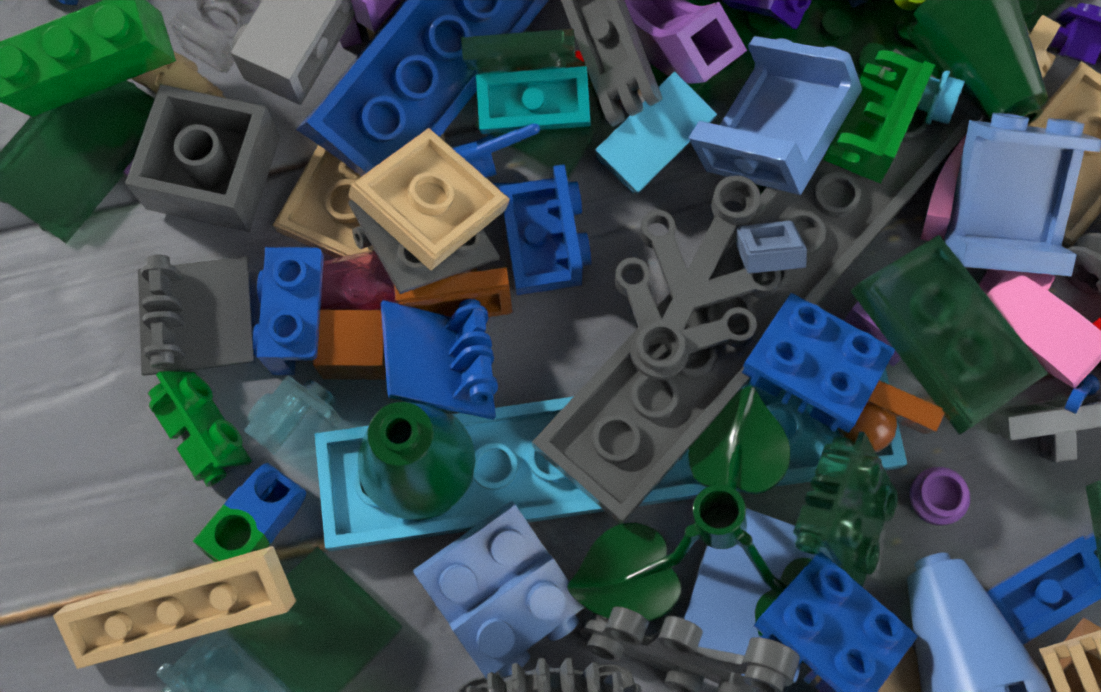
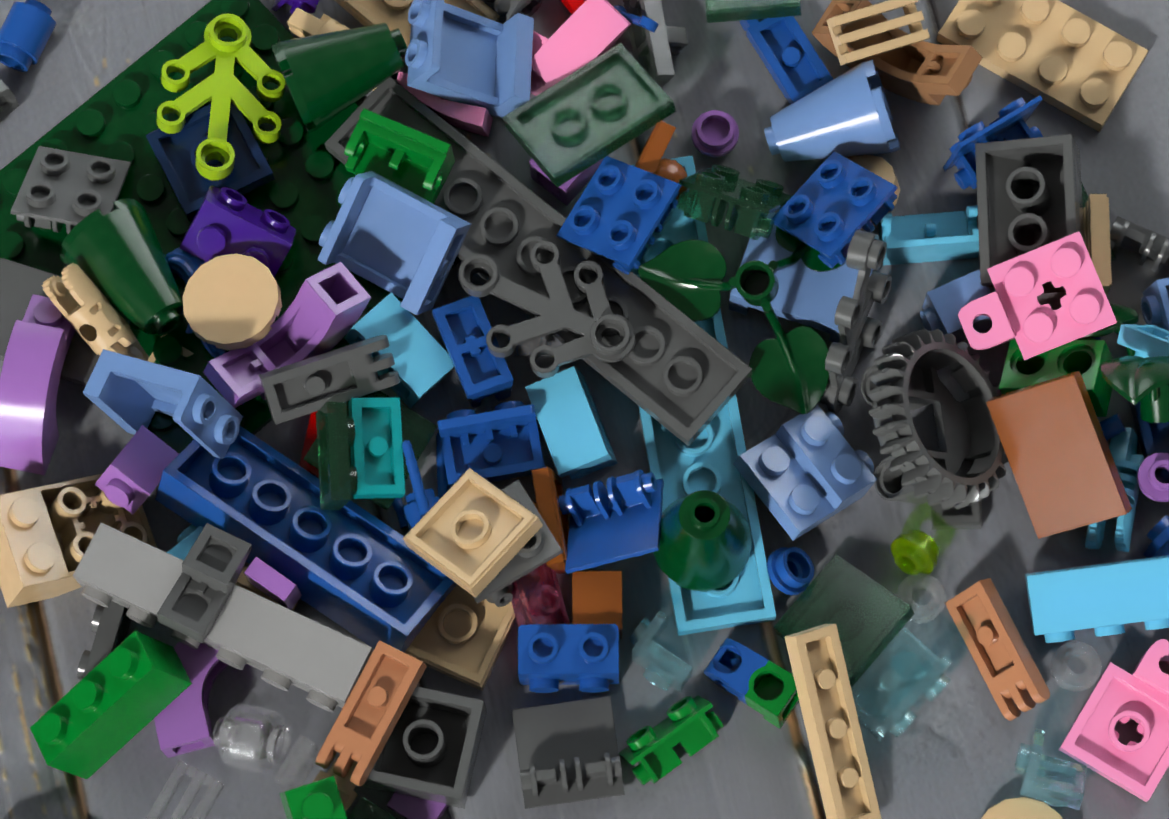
camera: 90 degrees left, 0 degrees up
sand blue tile [736,221,807,274] -> none
medium azure plate [918,71,965,125] -> none
none -> nougat hinge [315,640,427,787]
none -> blue hinge [432,296,514,408]
none -> medium azure hinge [525,366,618,480]
none -> blue plate [767,547,814,596]

